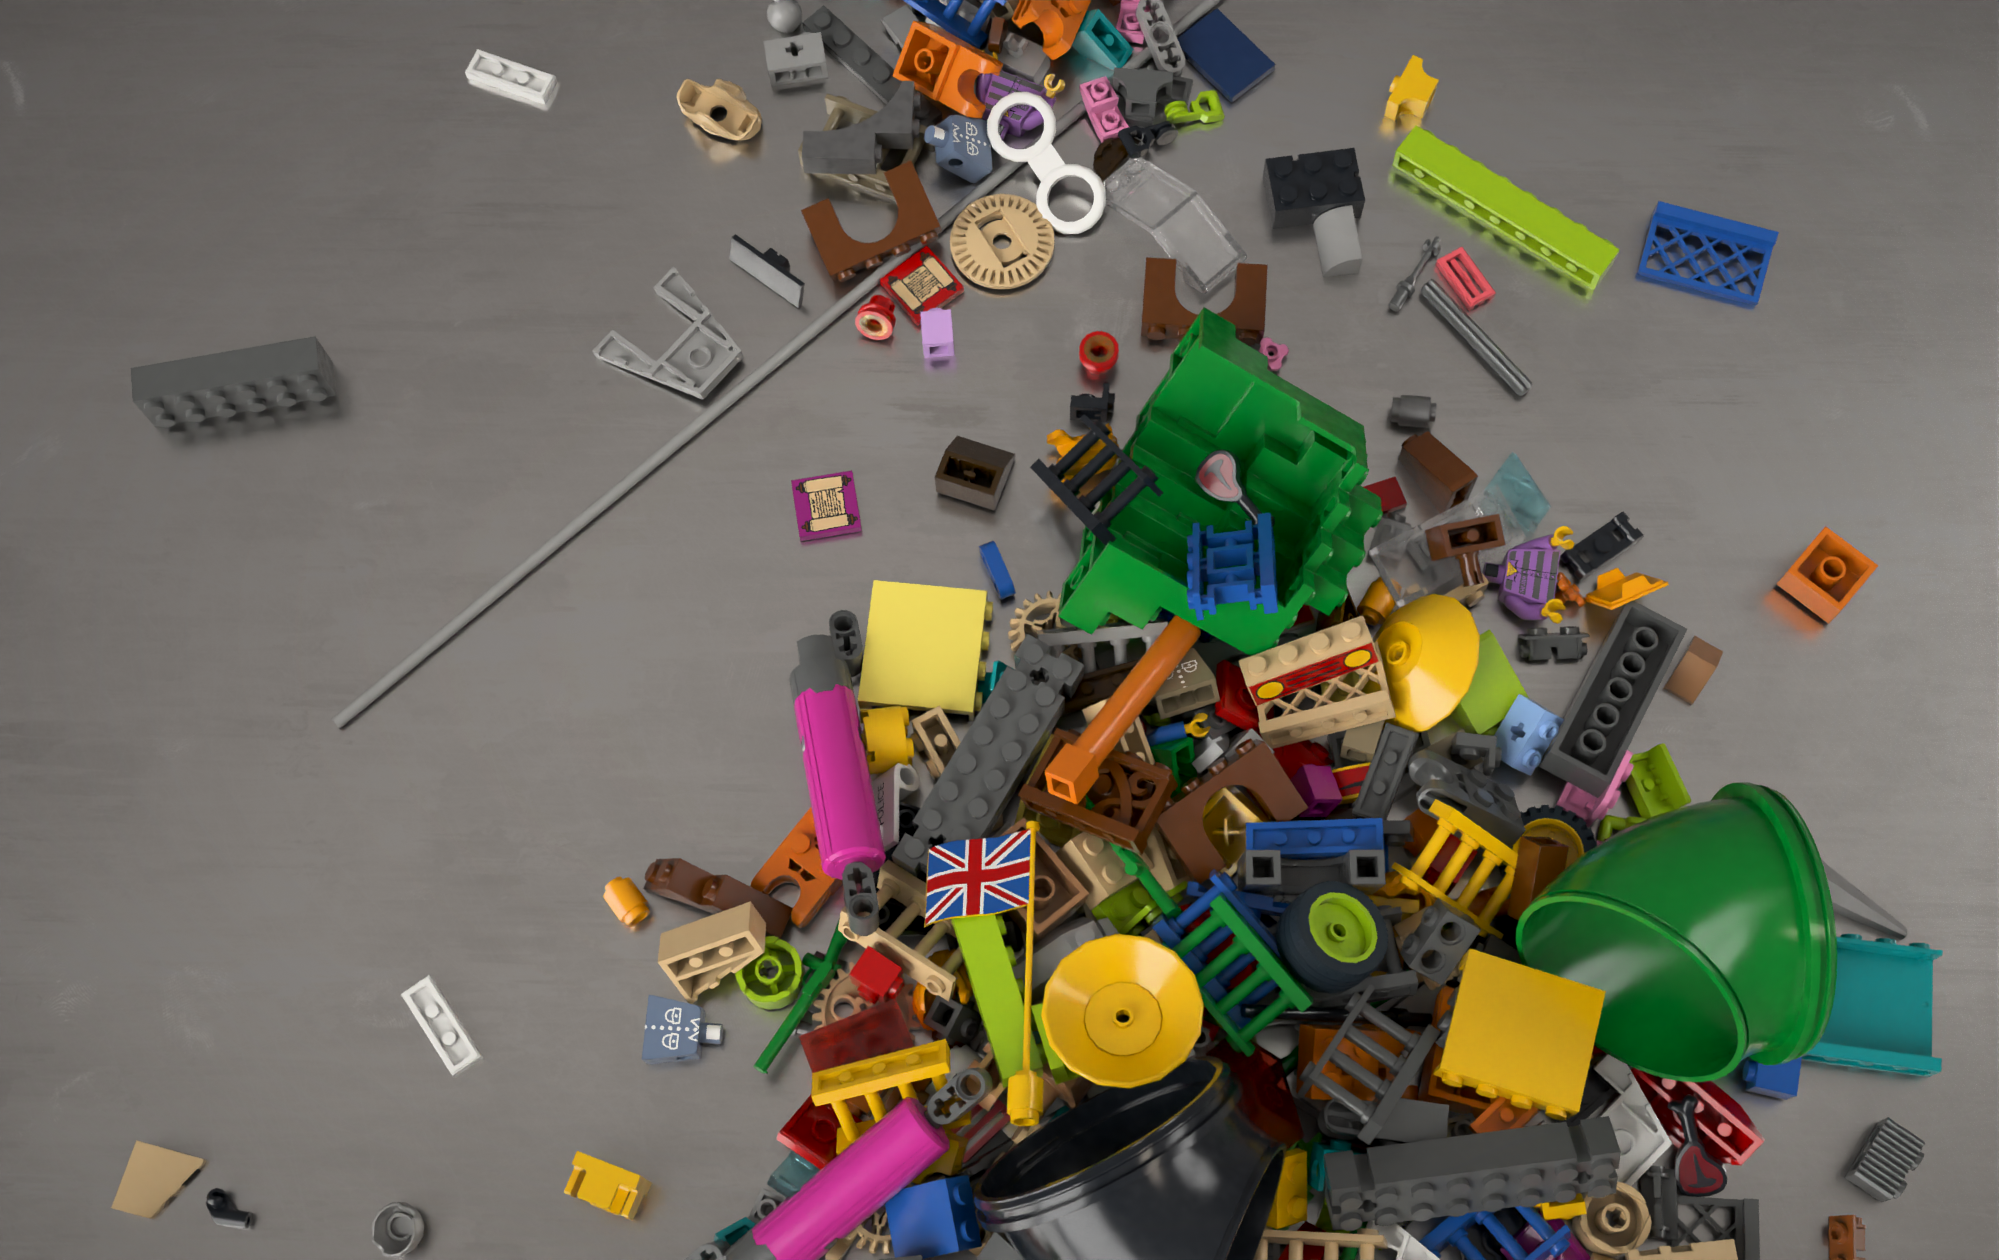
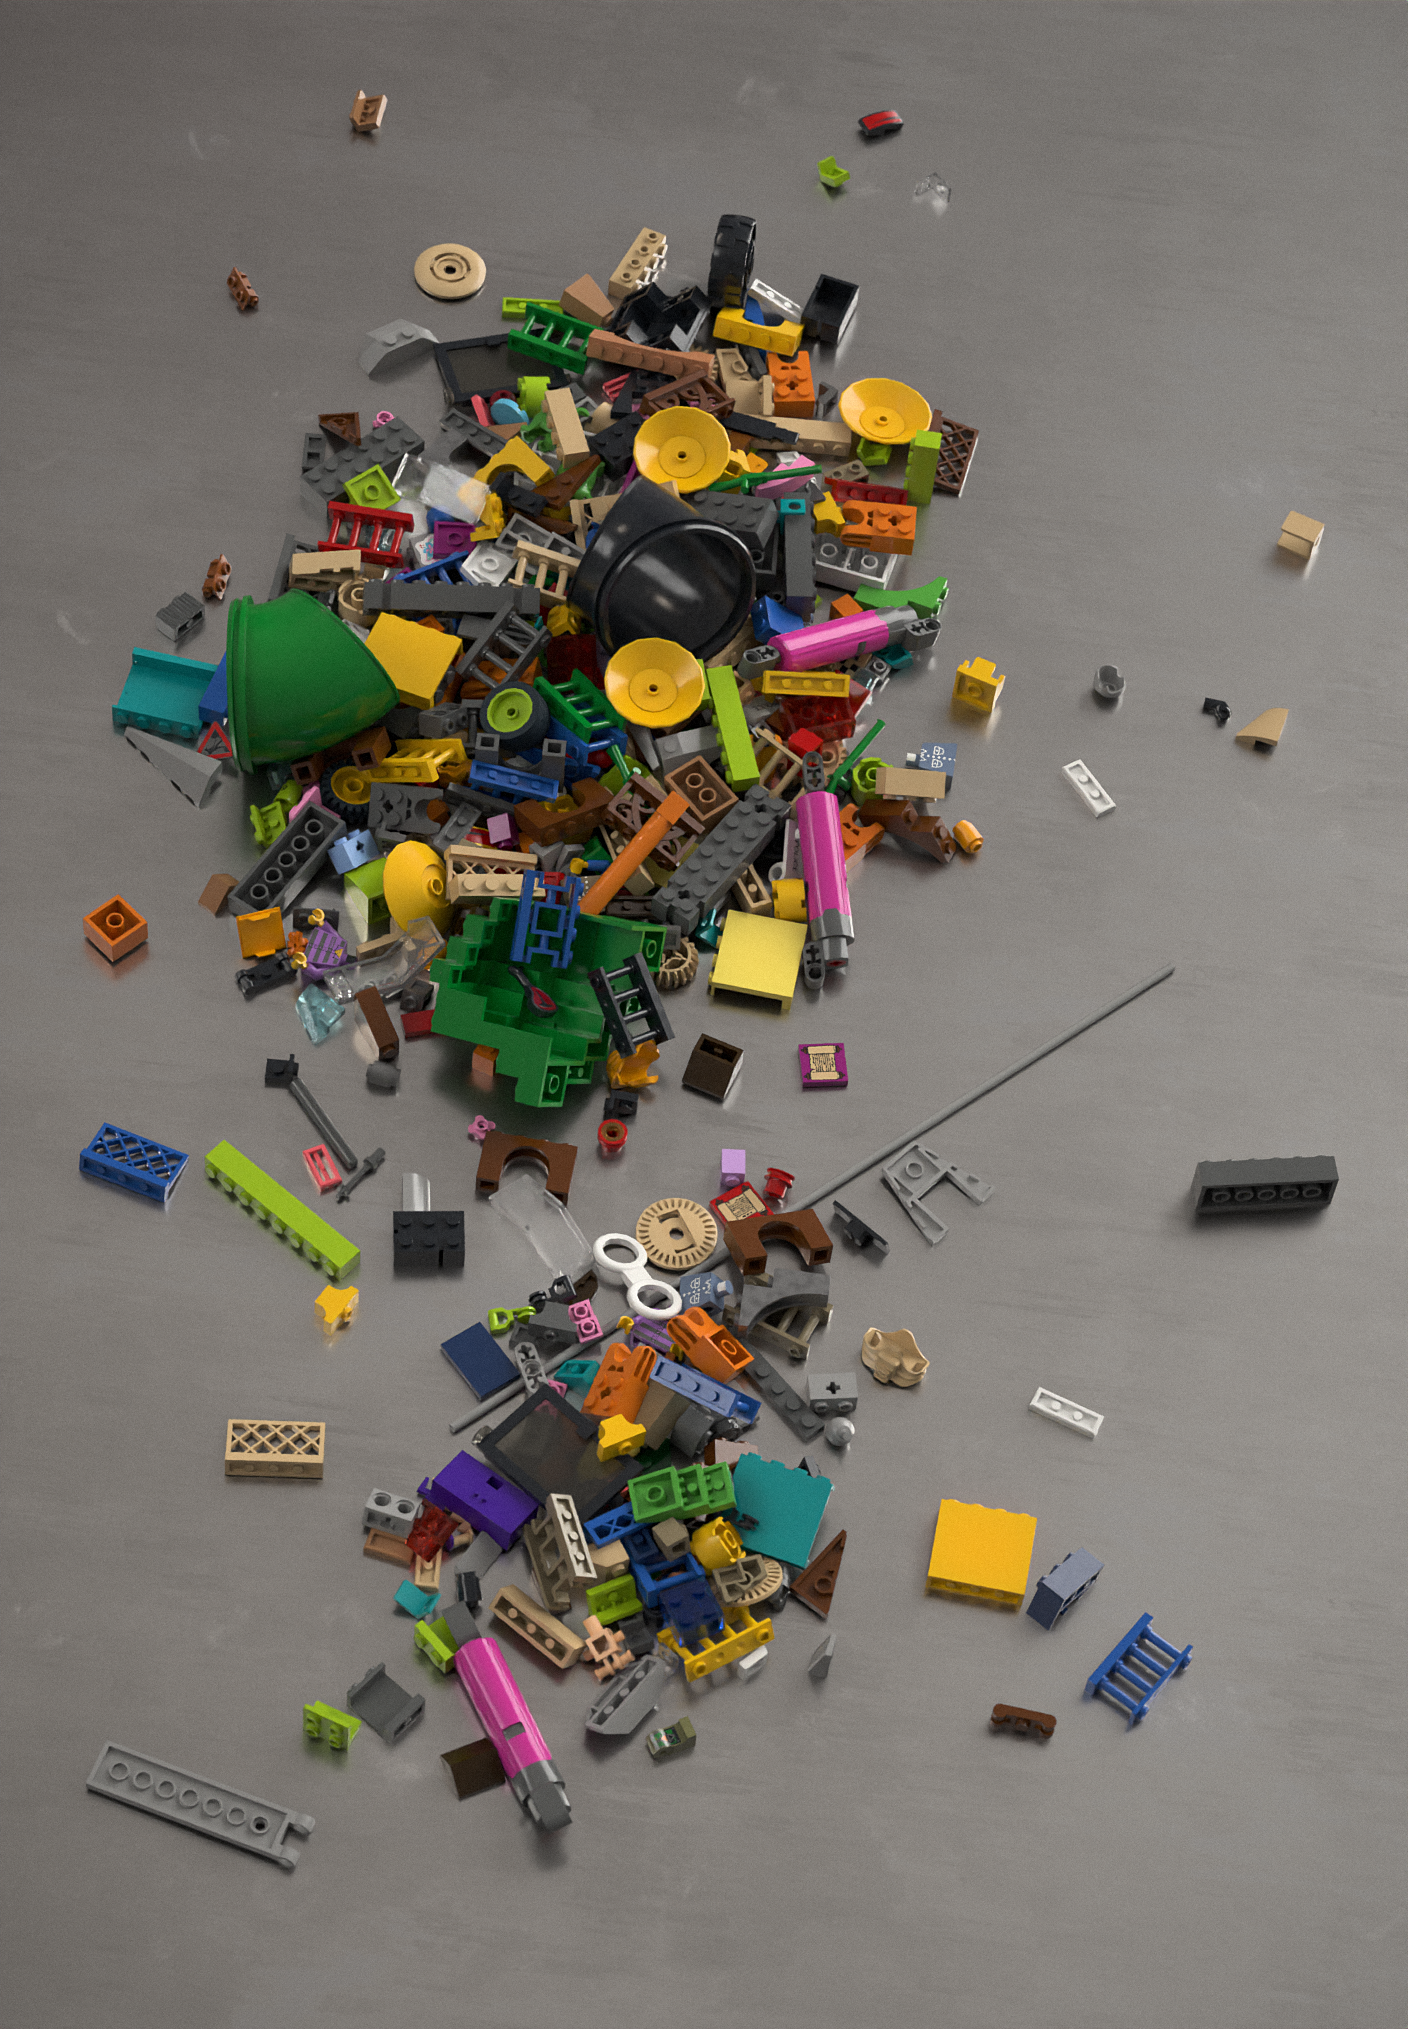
camera: 175 degrees right, 15 degrees down
flag [924,821,1044,1127] -> none
blue beam [979,541,1016,600] -> none
reddish brown brick [1425,514,1506,587] -> none
none -> black bracket [265,1054,299,1085]

